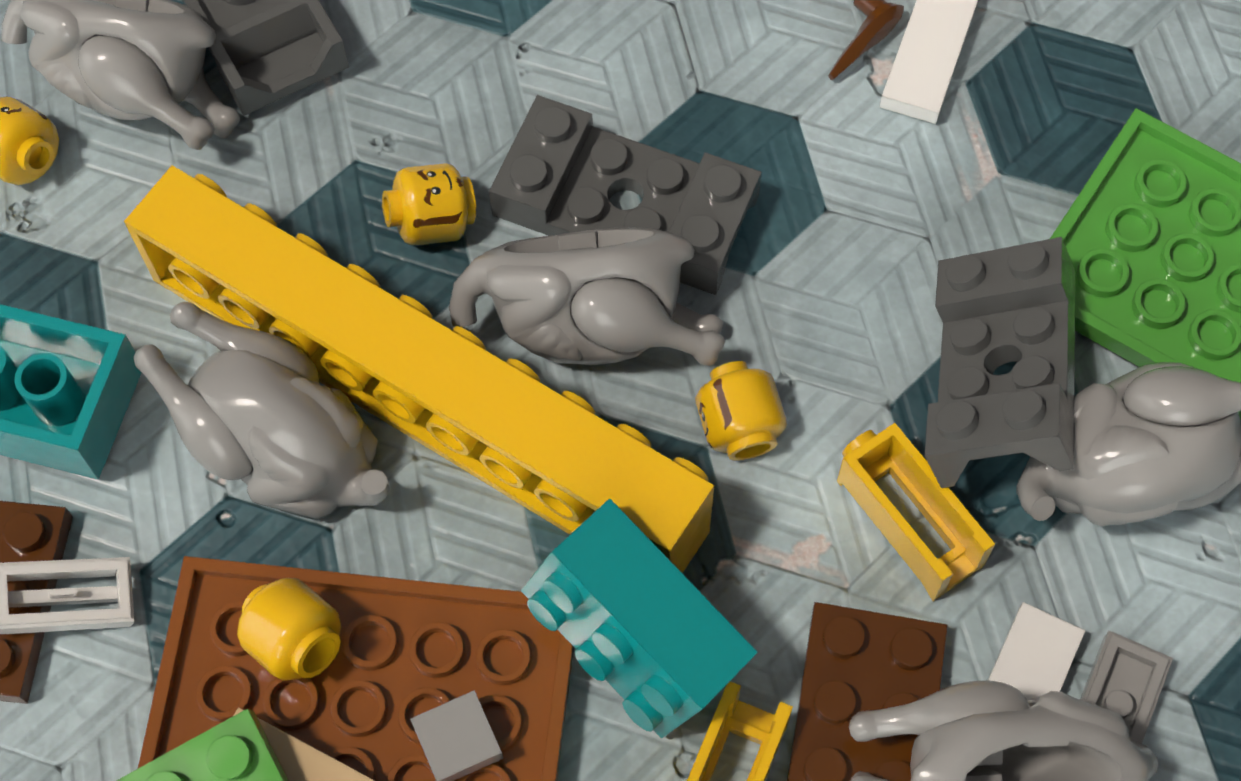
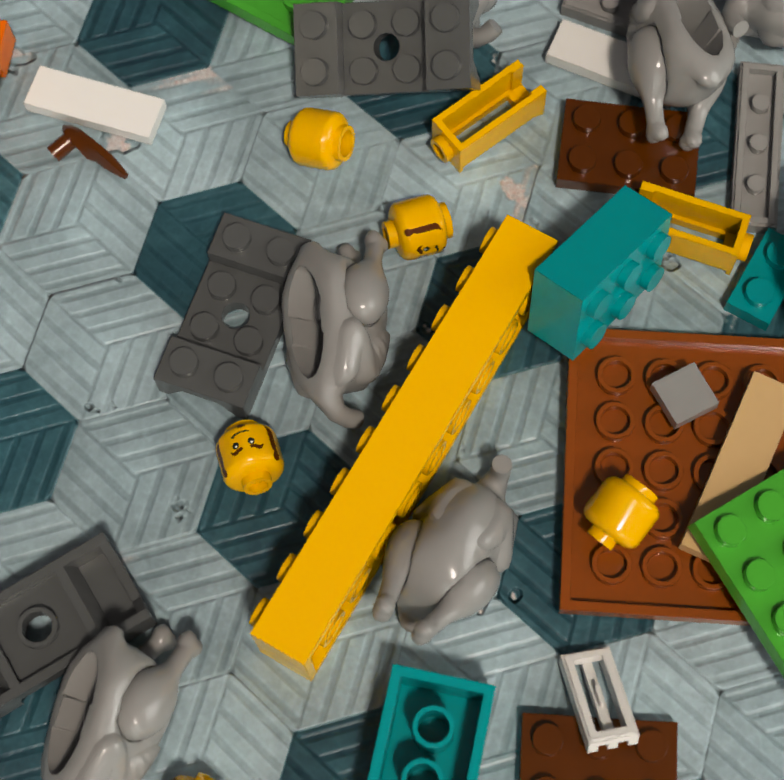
camera: 90 degrees left, 5 degrees up
none -> yellow head [284,107,355,170]

